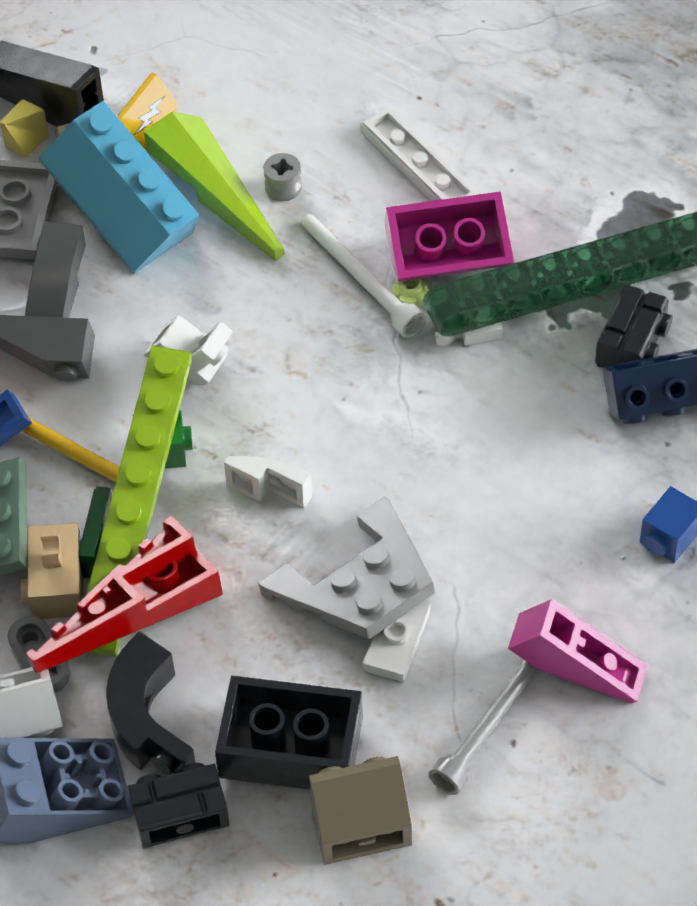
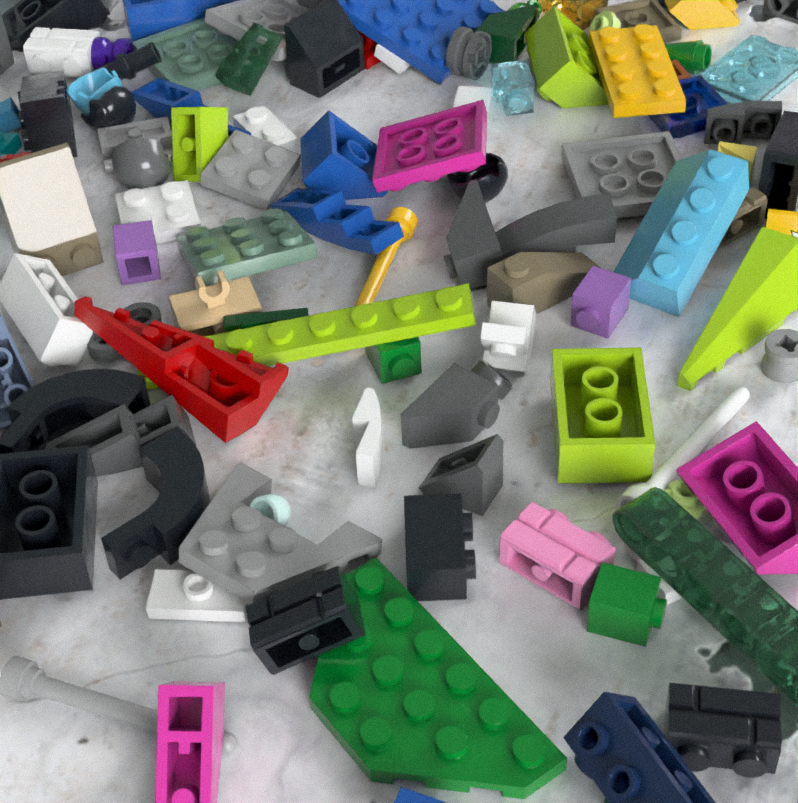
camera: 75 degrees right, 10 degrees down
none -> dark grey slope [46,395,197,476]
none -> black arch [101,426,210,580]
none -> black brick [246,566,366,675]
none -> light aqua hinge [250,494,291,526]
none -> green plate [309,557,567,799]
none -> dark grey slope [401,363,500,449]
none -> black brick [404,493,476,601]
none -> dark grey slope [419,434,504,517]
none -> dark grey tile [471,360,513,400]
none -> dark tan slope [487,252,601,314]
none -> bright pink brick [499,502,615,611]
none -> lime brick [550,347,655,484]
none -> medium lavender brick [570,266,631,338]
none -> green brick [587,563,667,647]

